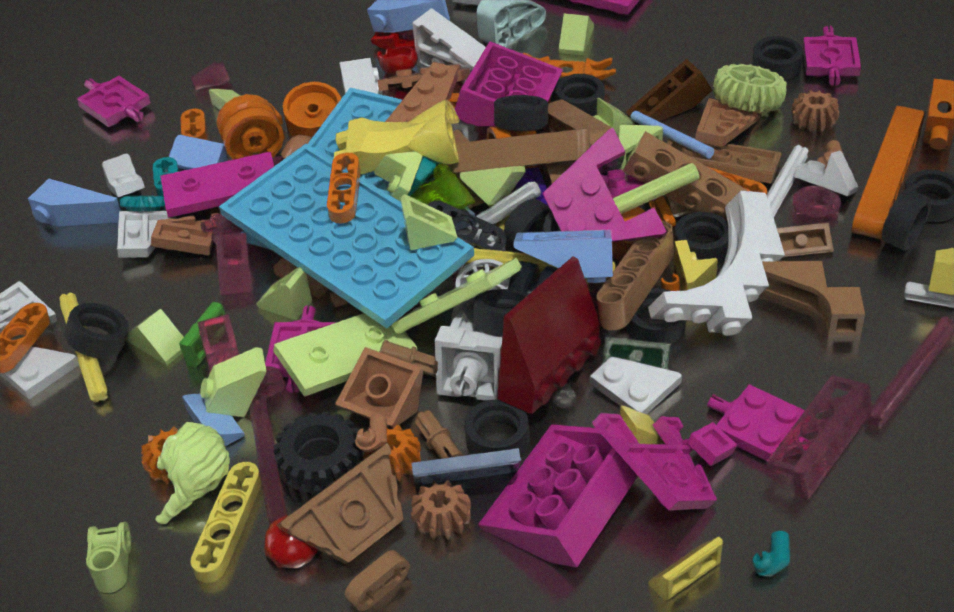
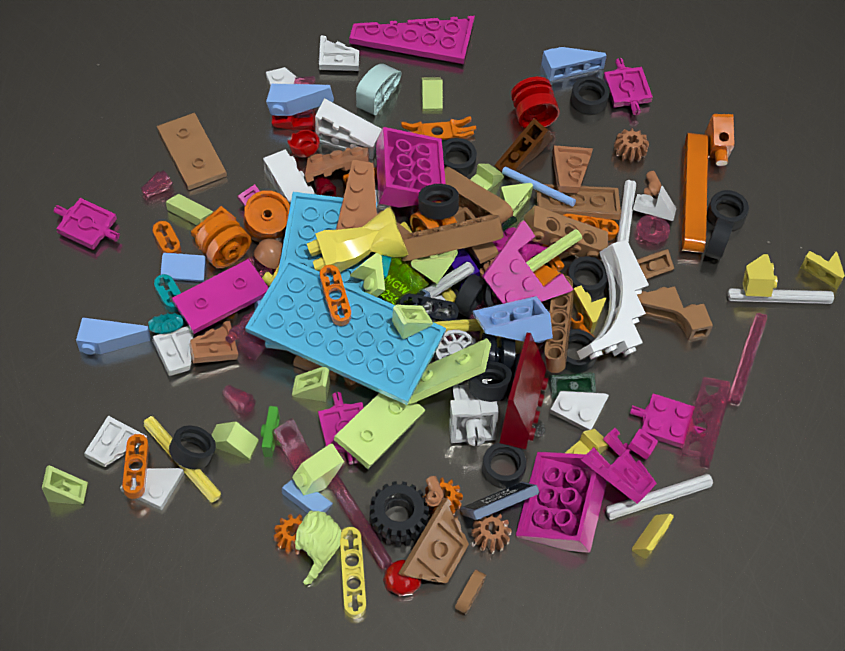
camera: 25 degrees left, 15 degrees up
yellowish green piece [86,522,131,593] -> none
white slope [102,154,145,197] -> none
clear pink slope [216,233,251,296] -> none
nougat slope [335,347,423,428] -> none
medium nougat axle [380,339,438,377] -> none
medium nougat axle [415,410,464,459] -> none
yellowish green gear [713,63,787,113] -> none
teal arm [752,531,790,577] -> none
none -> medium nougat plate [157,113,227,190]
none -> clear pink cone [222,385,256,414]
none -> red wheel [511,76,560,128]
none -> light blue slope [541,47,606,81]
none -> white axle [605,474,713,520]

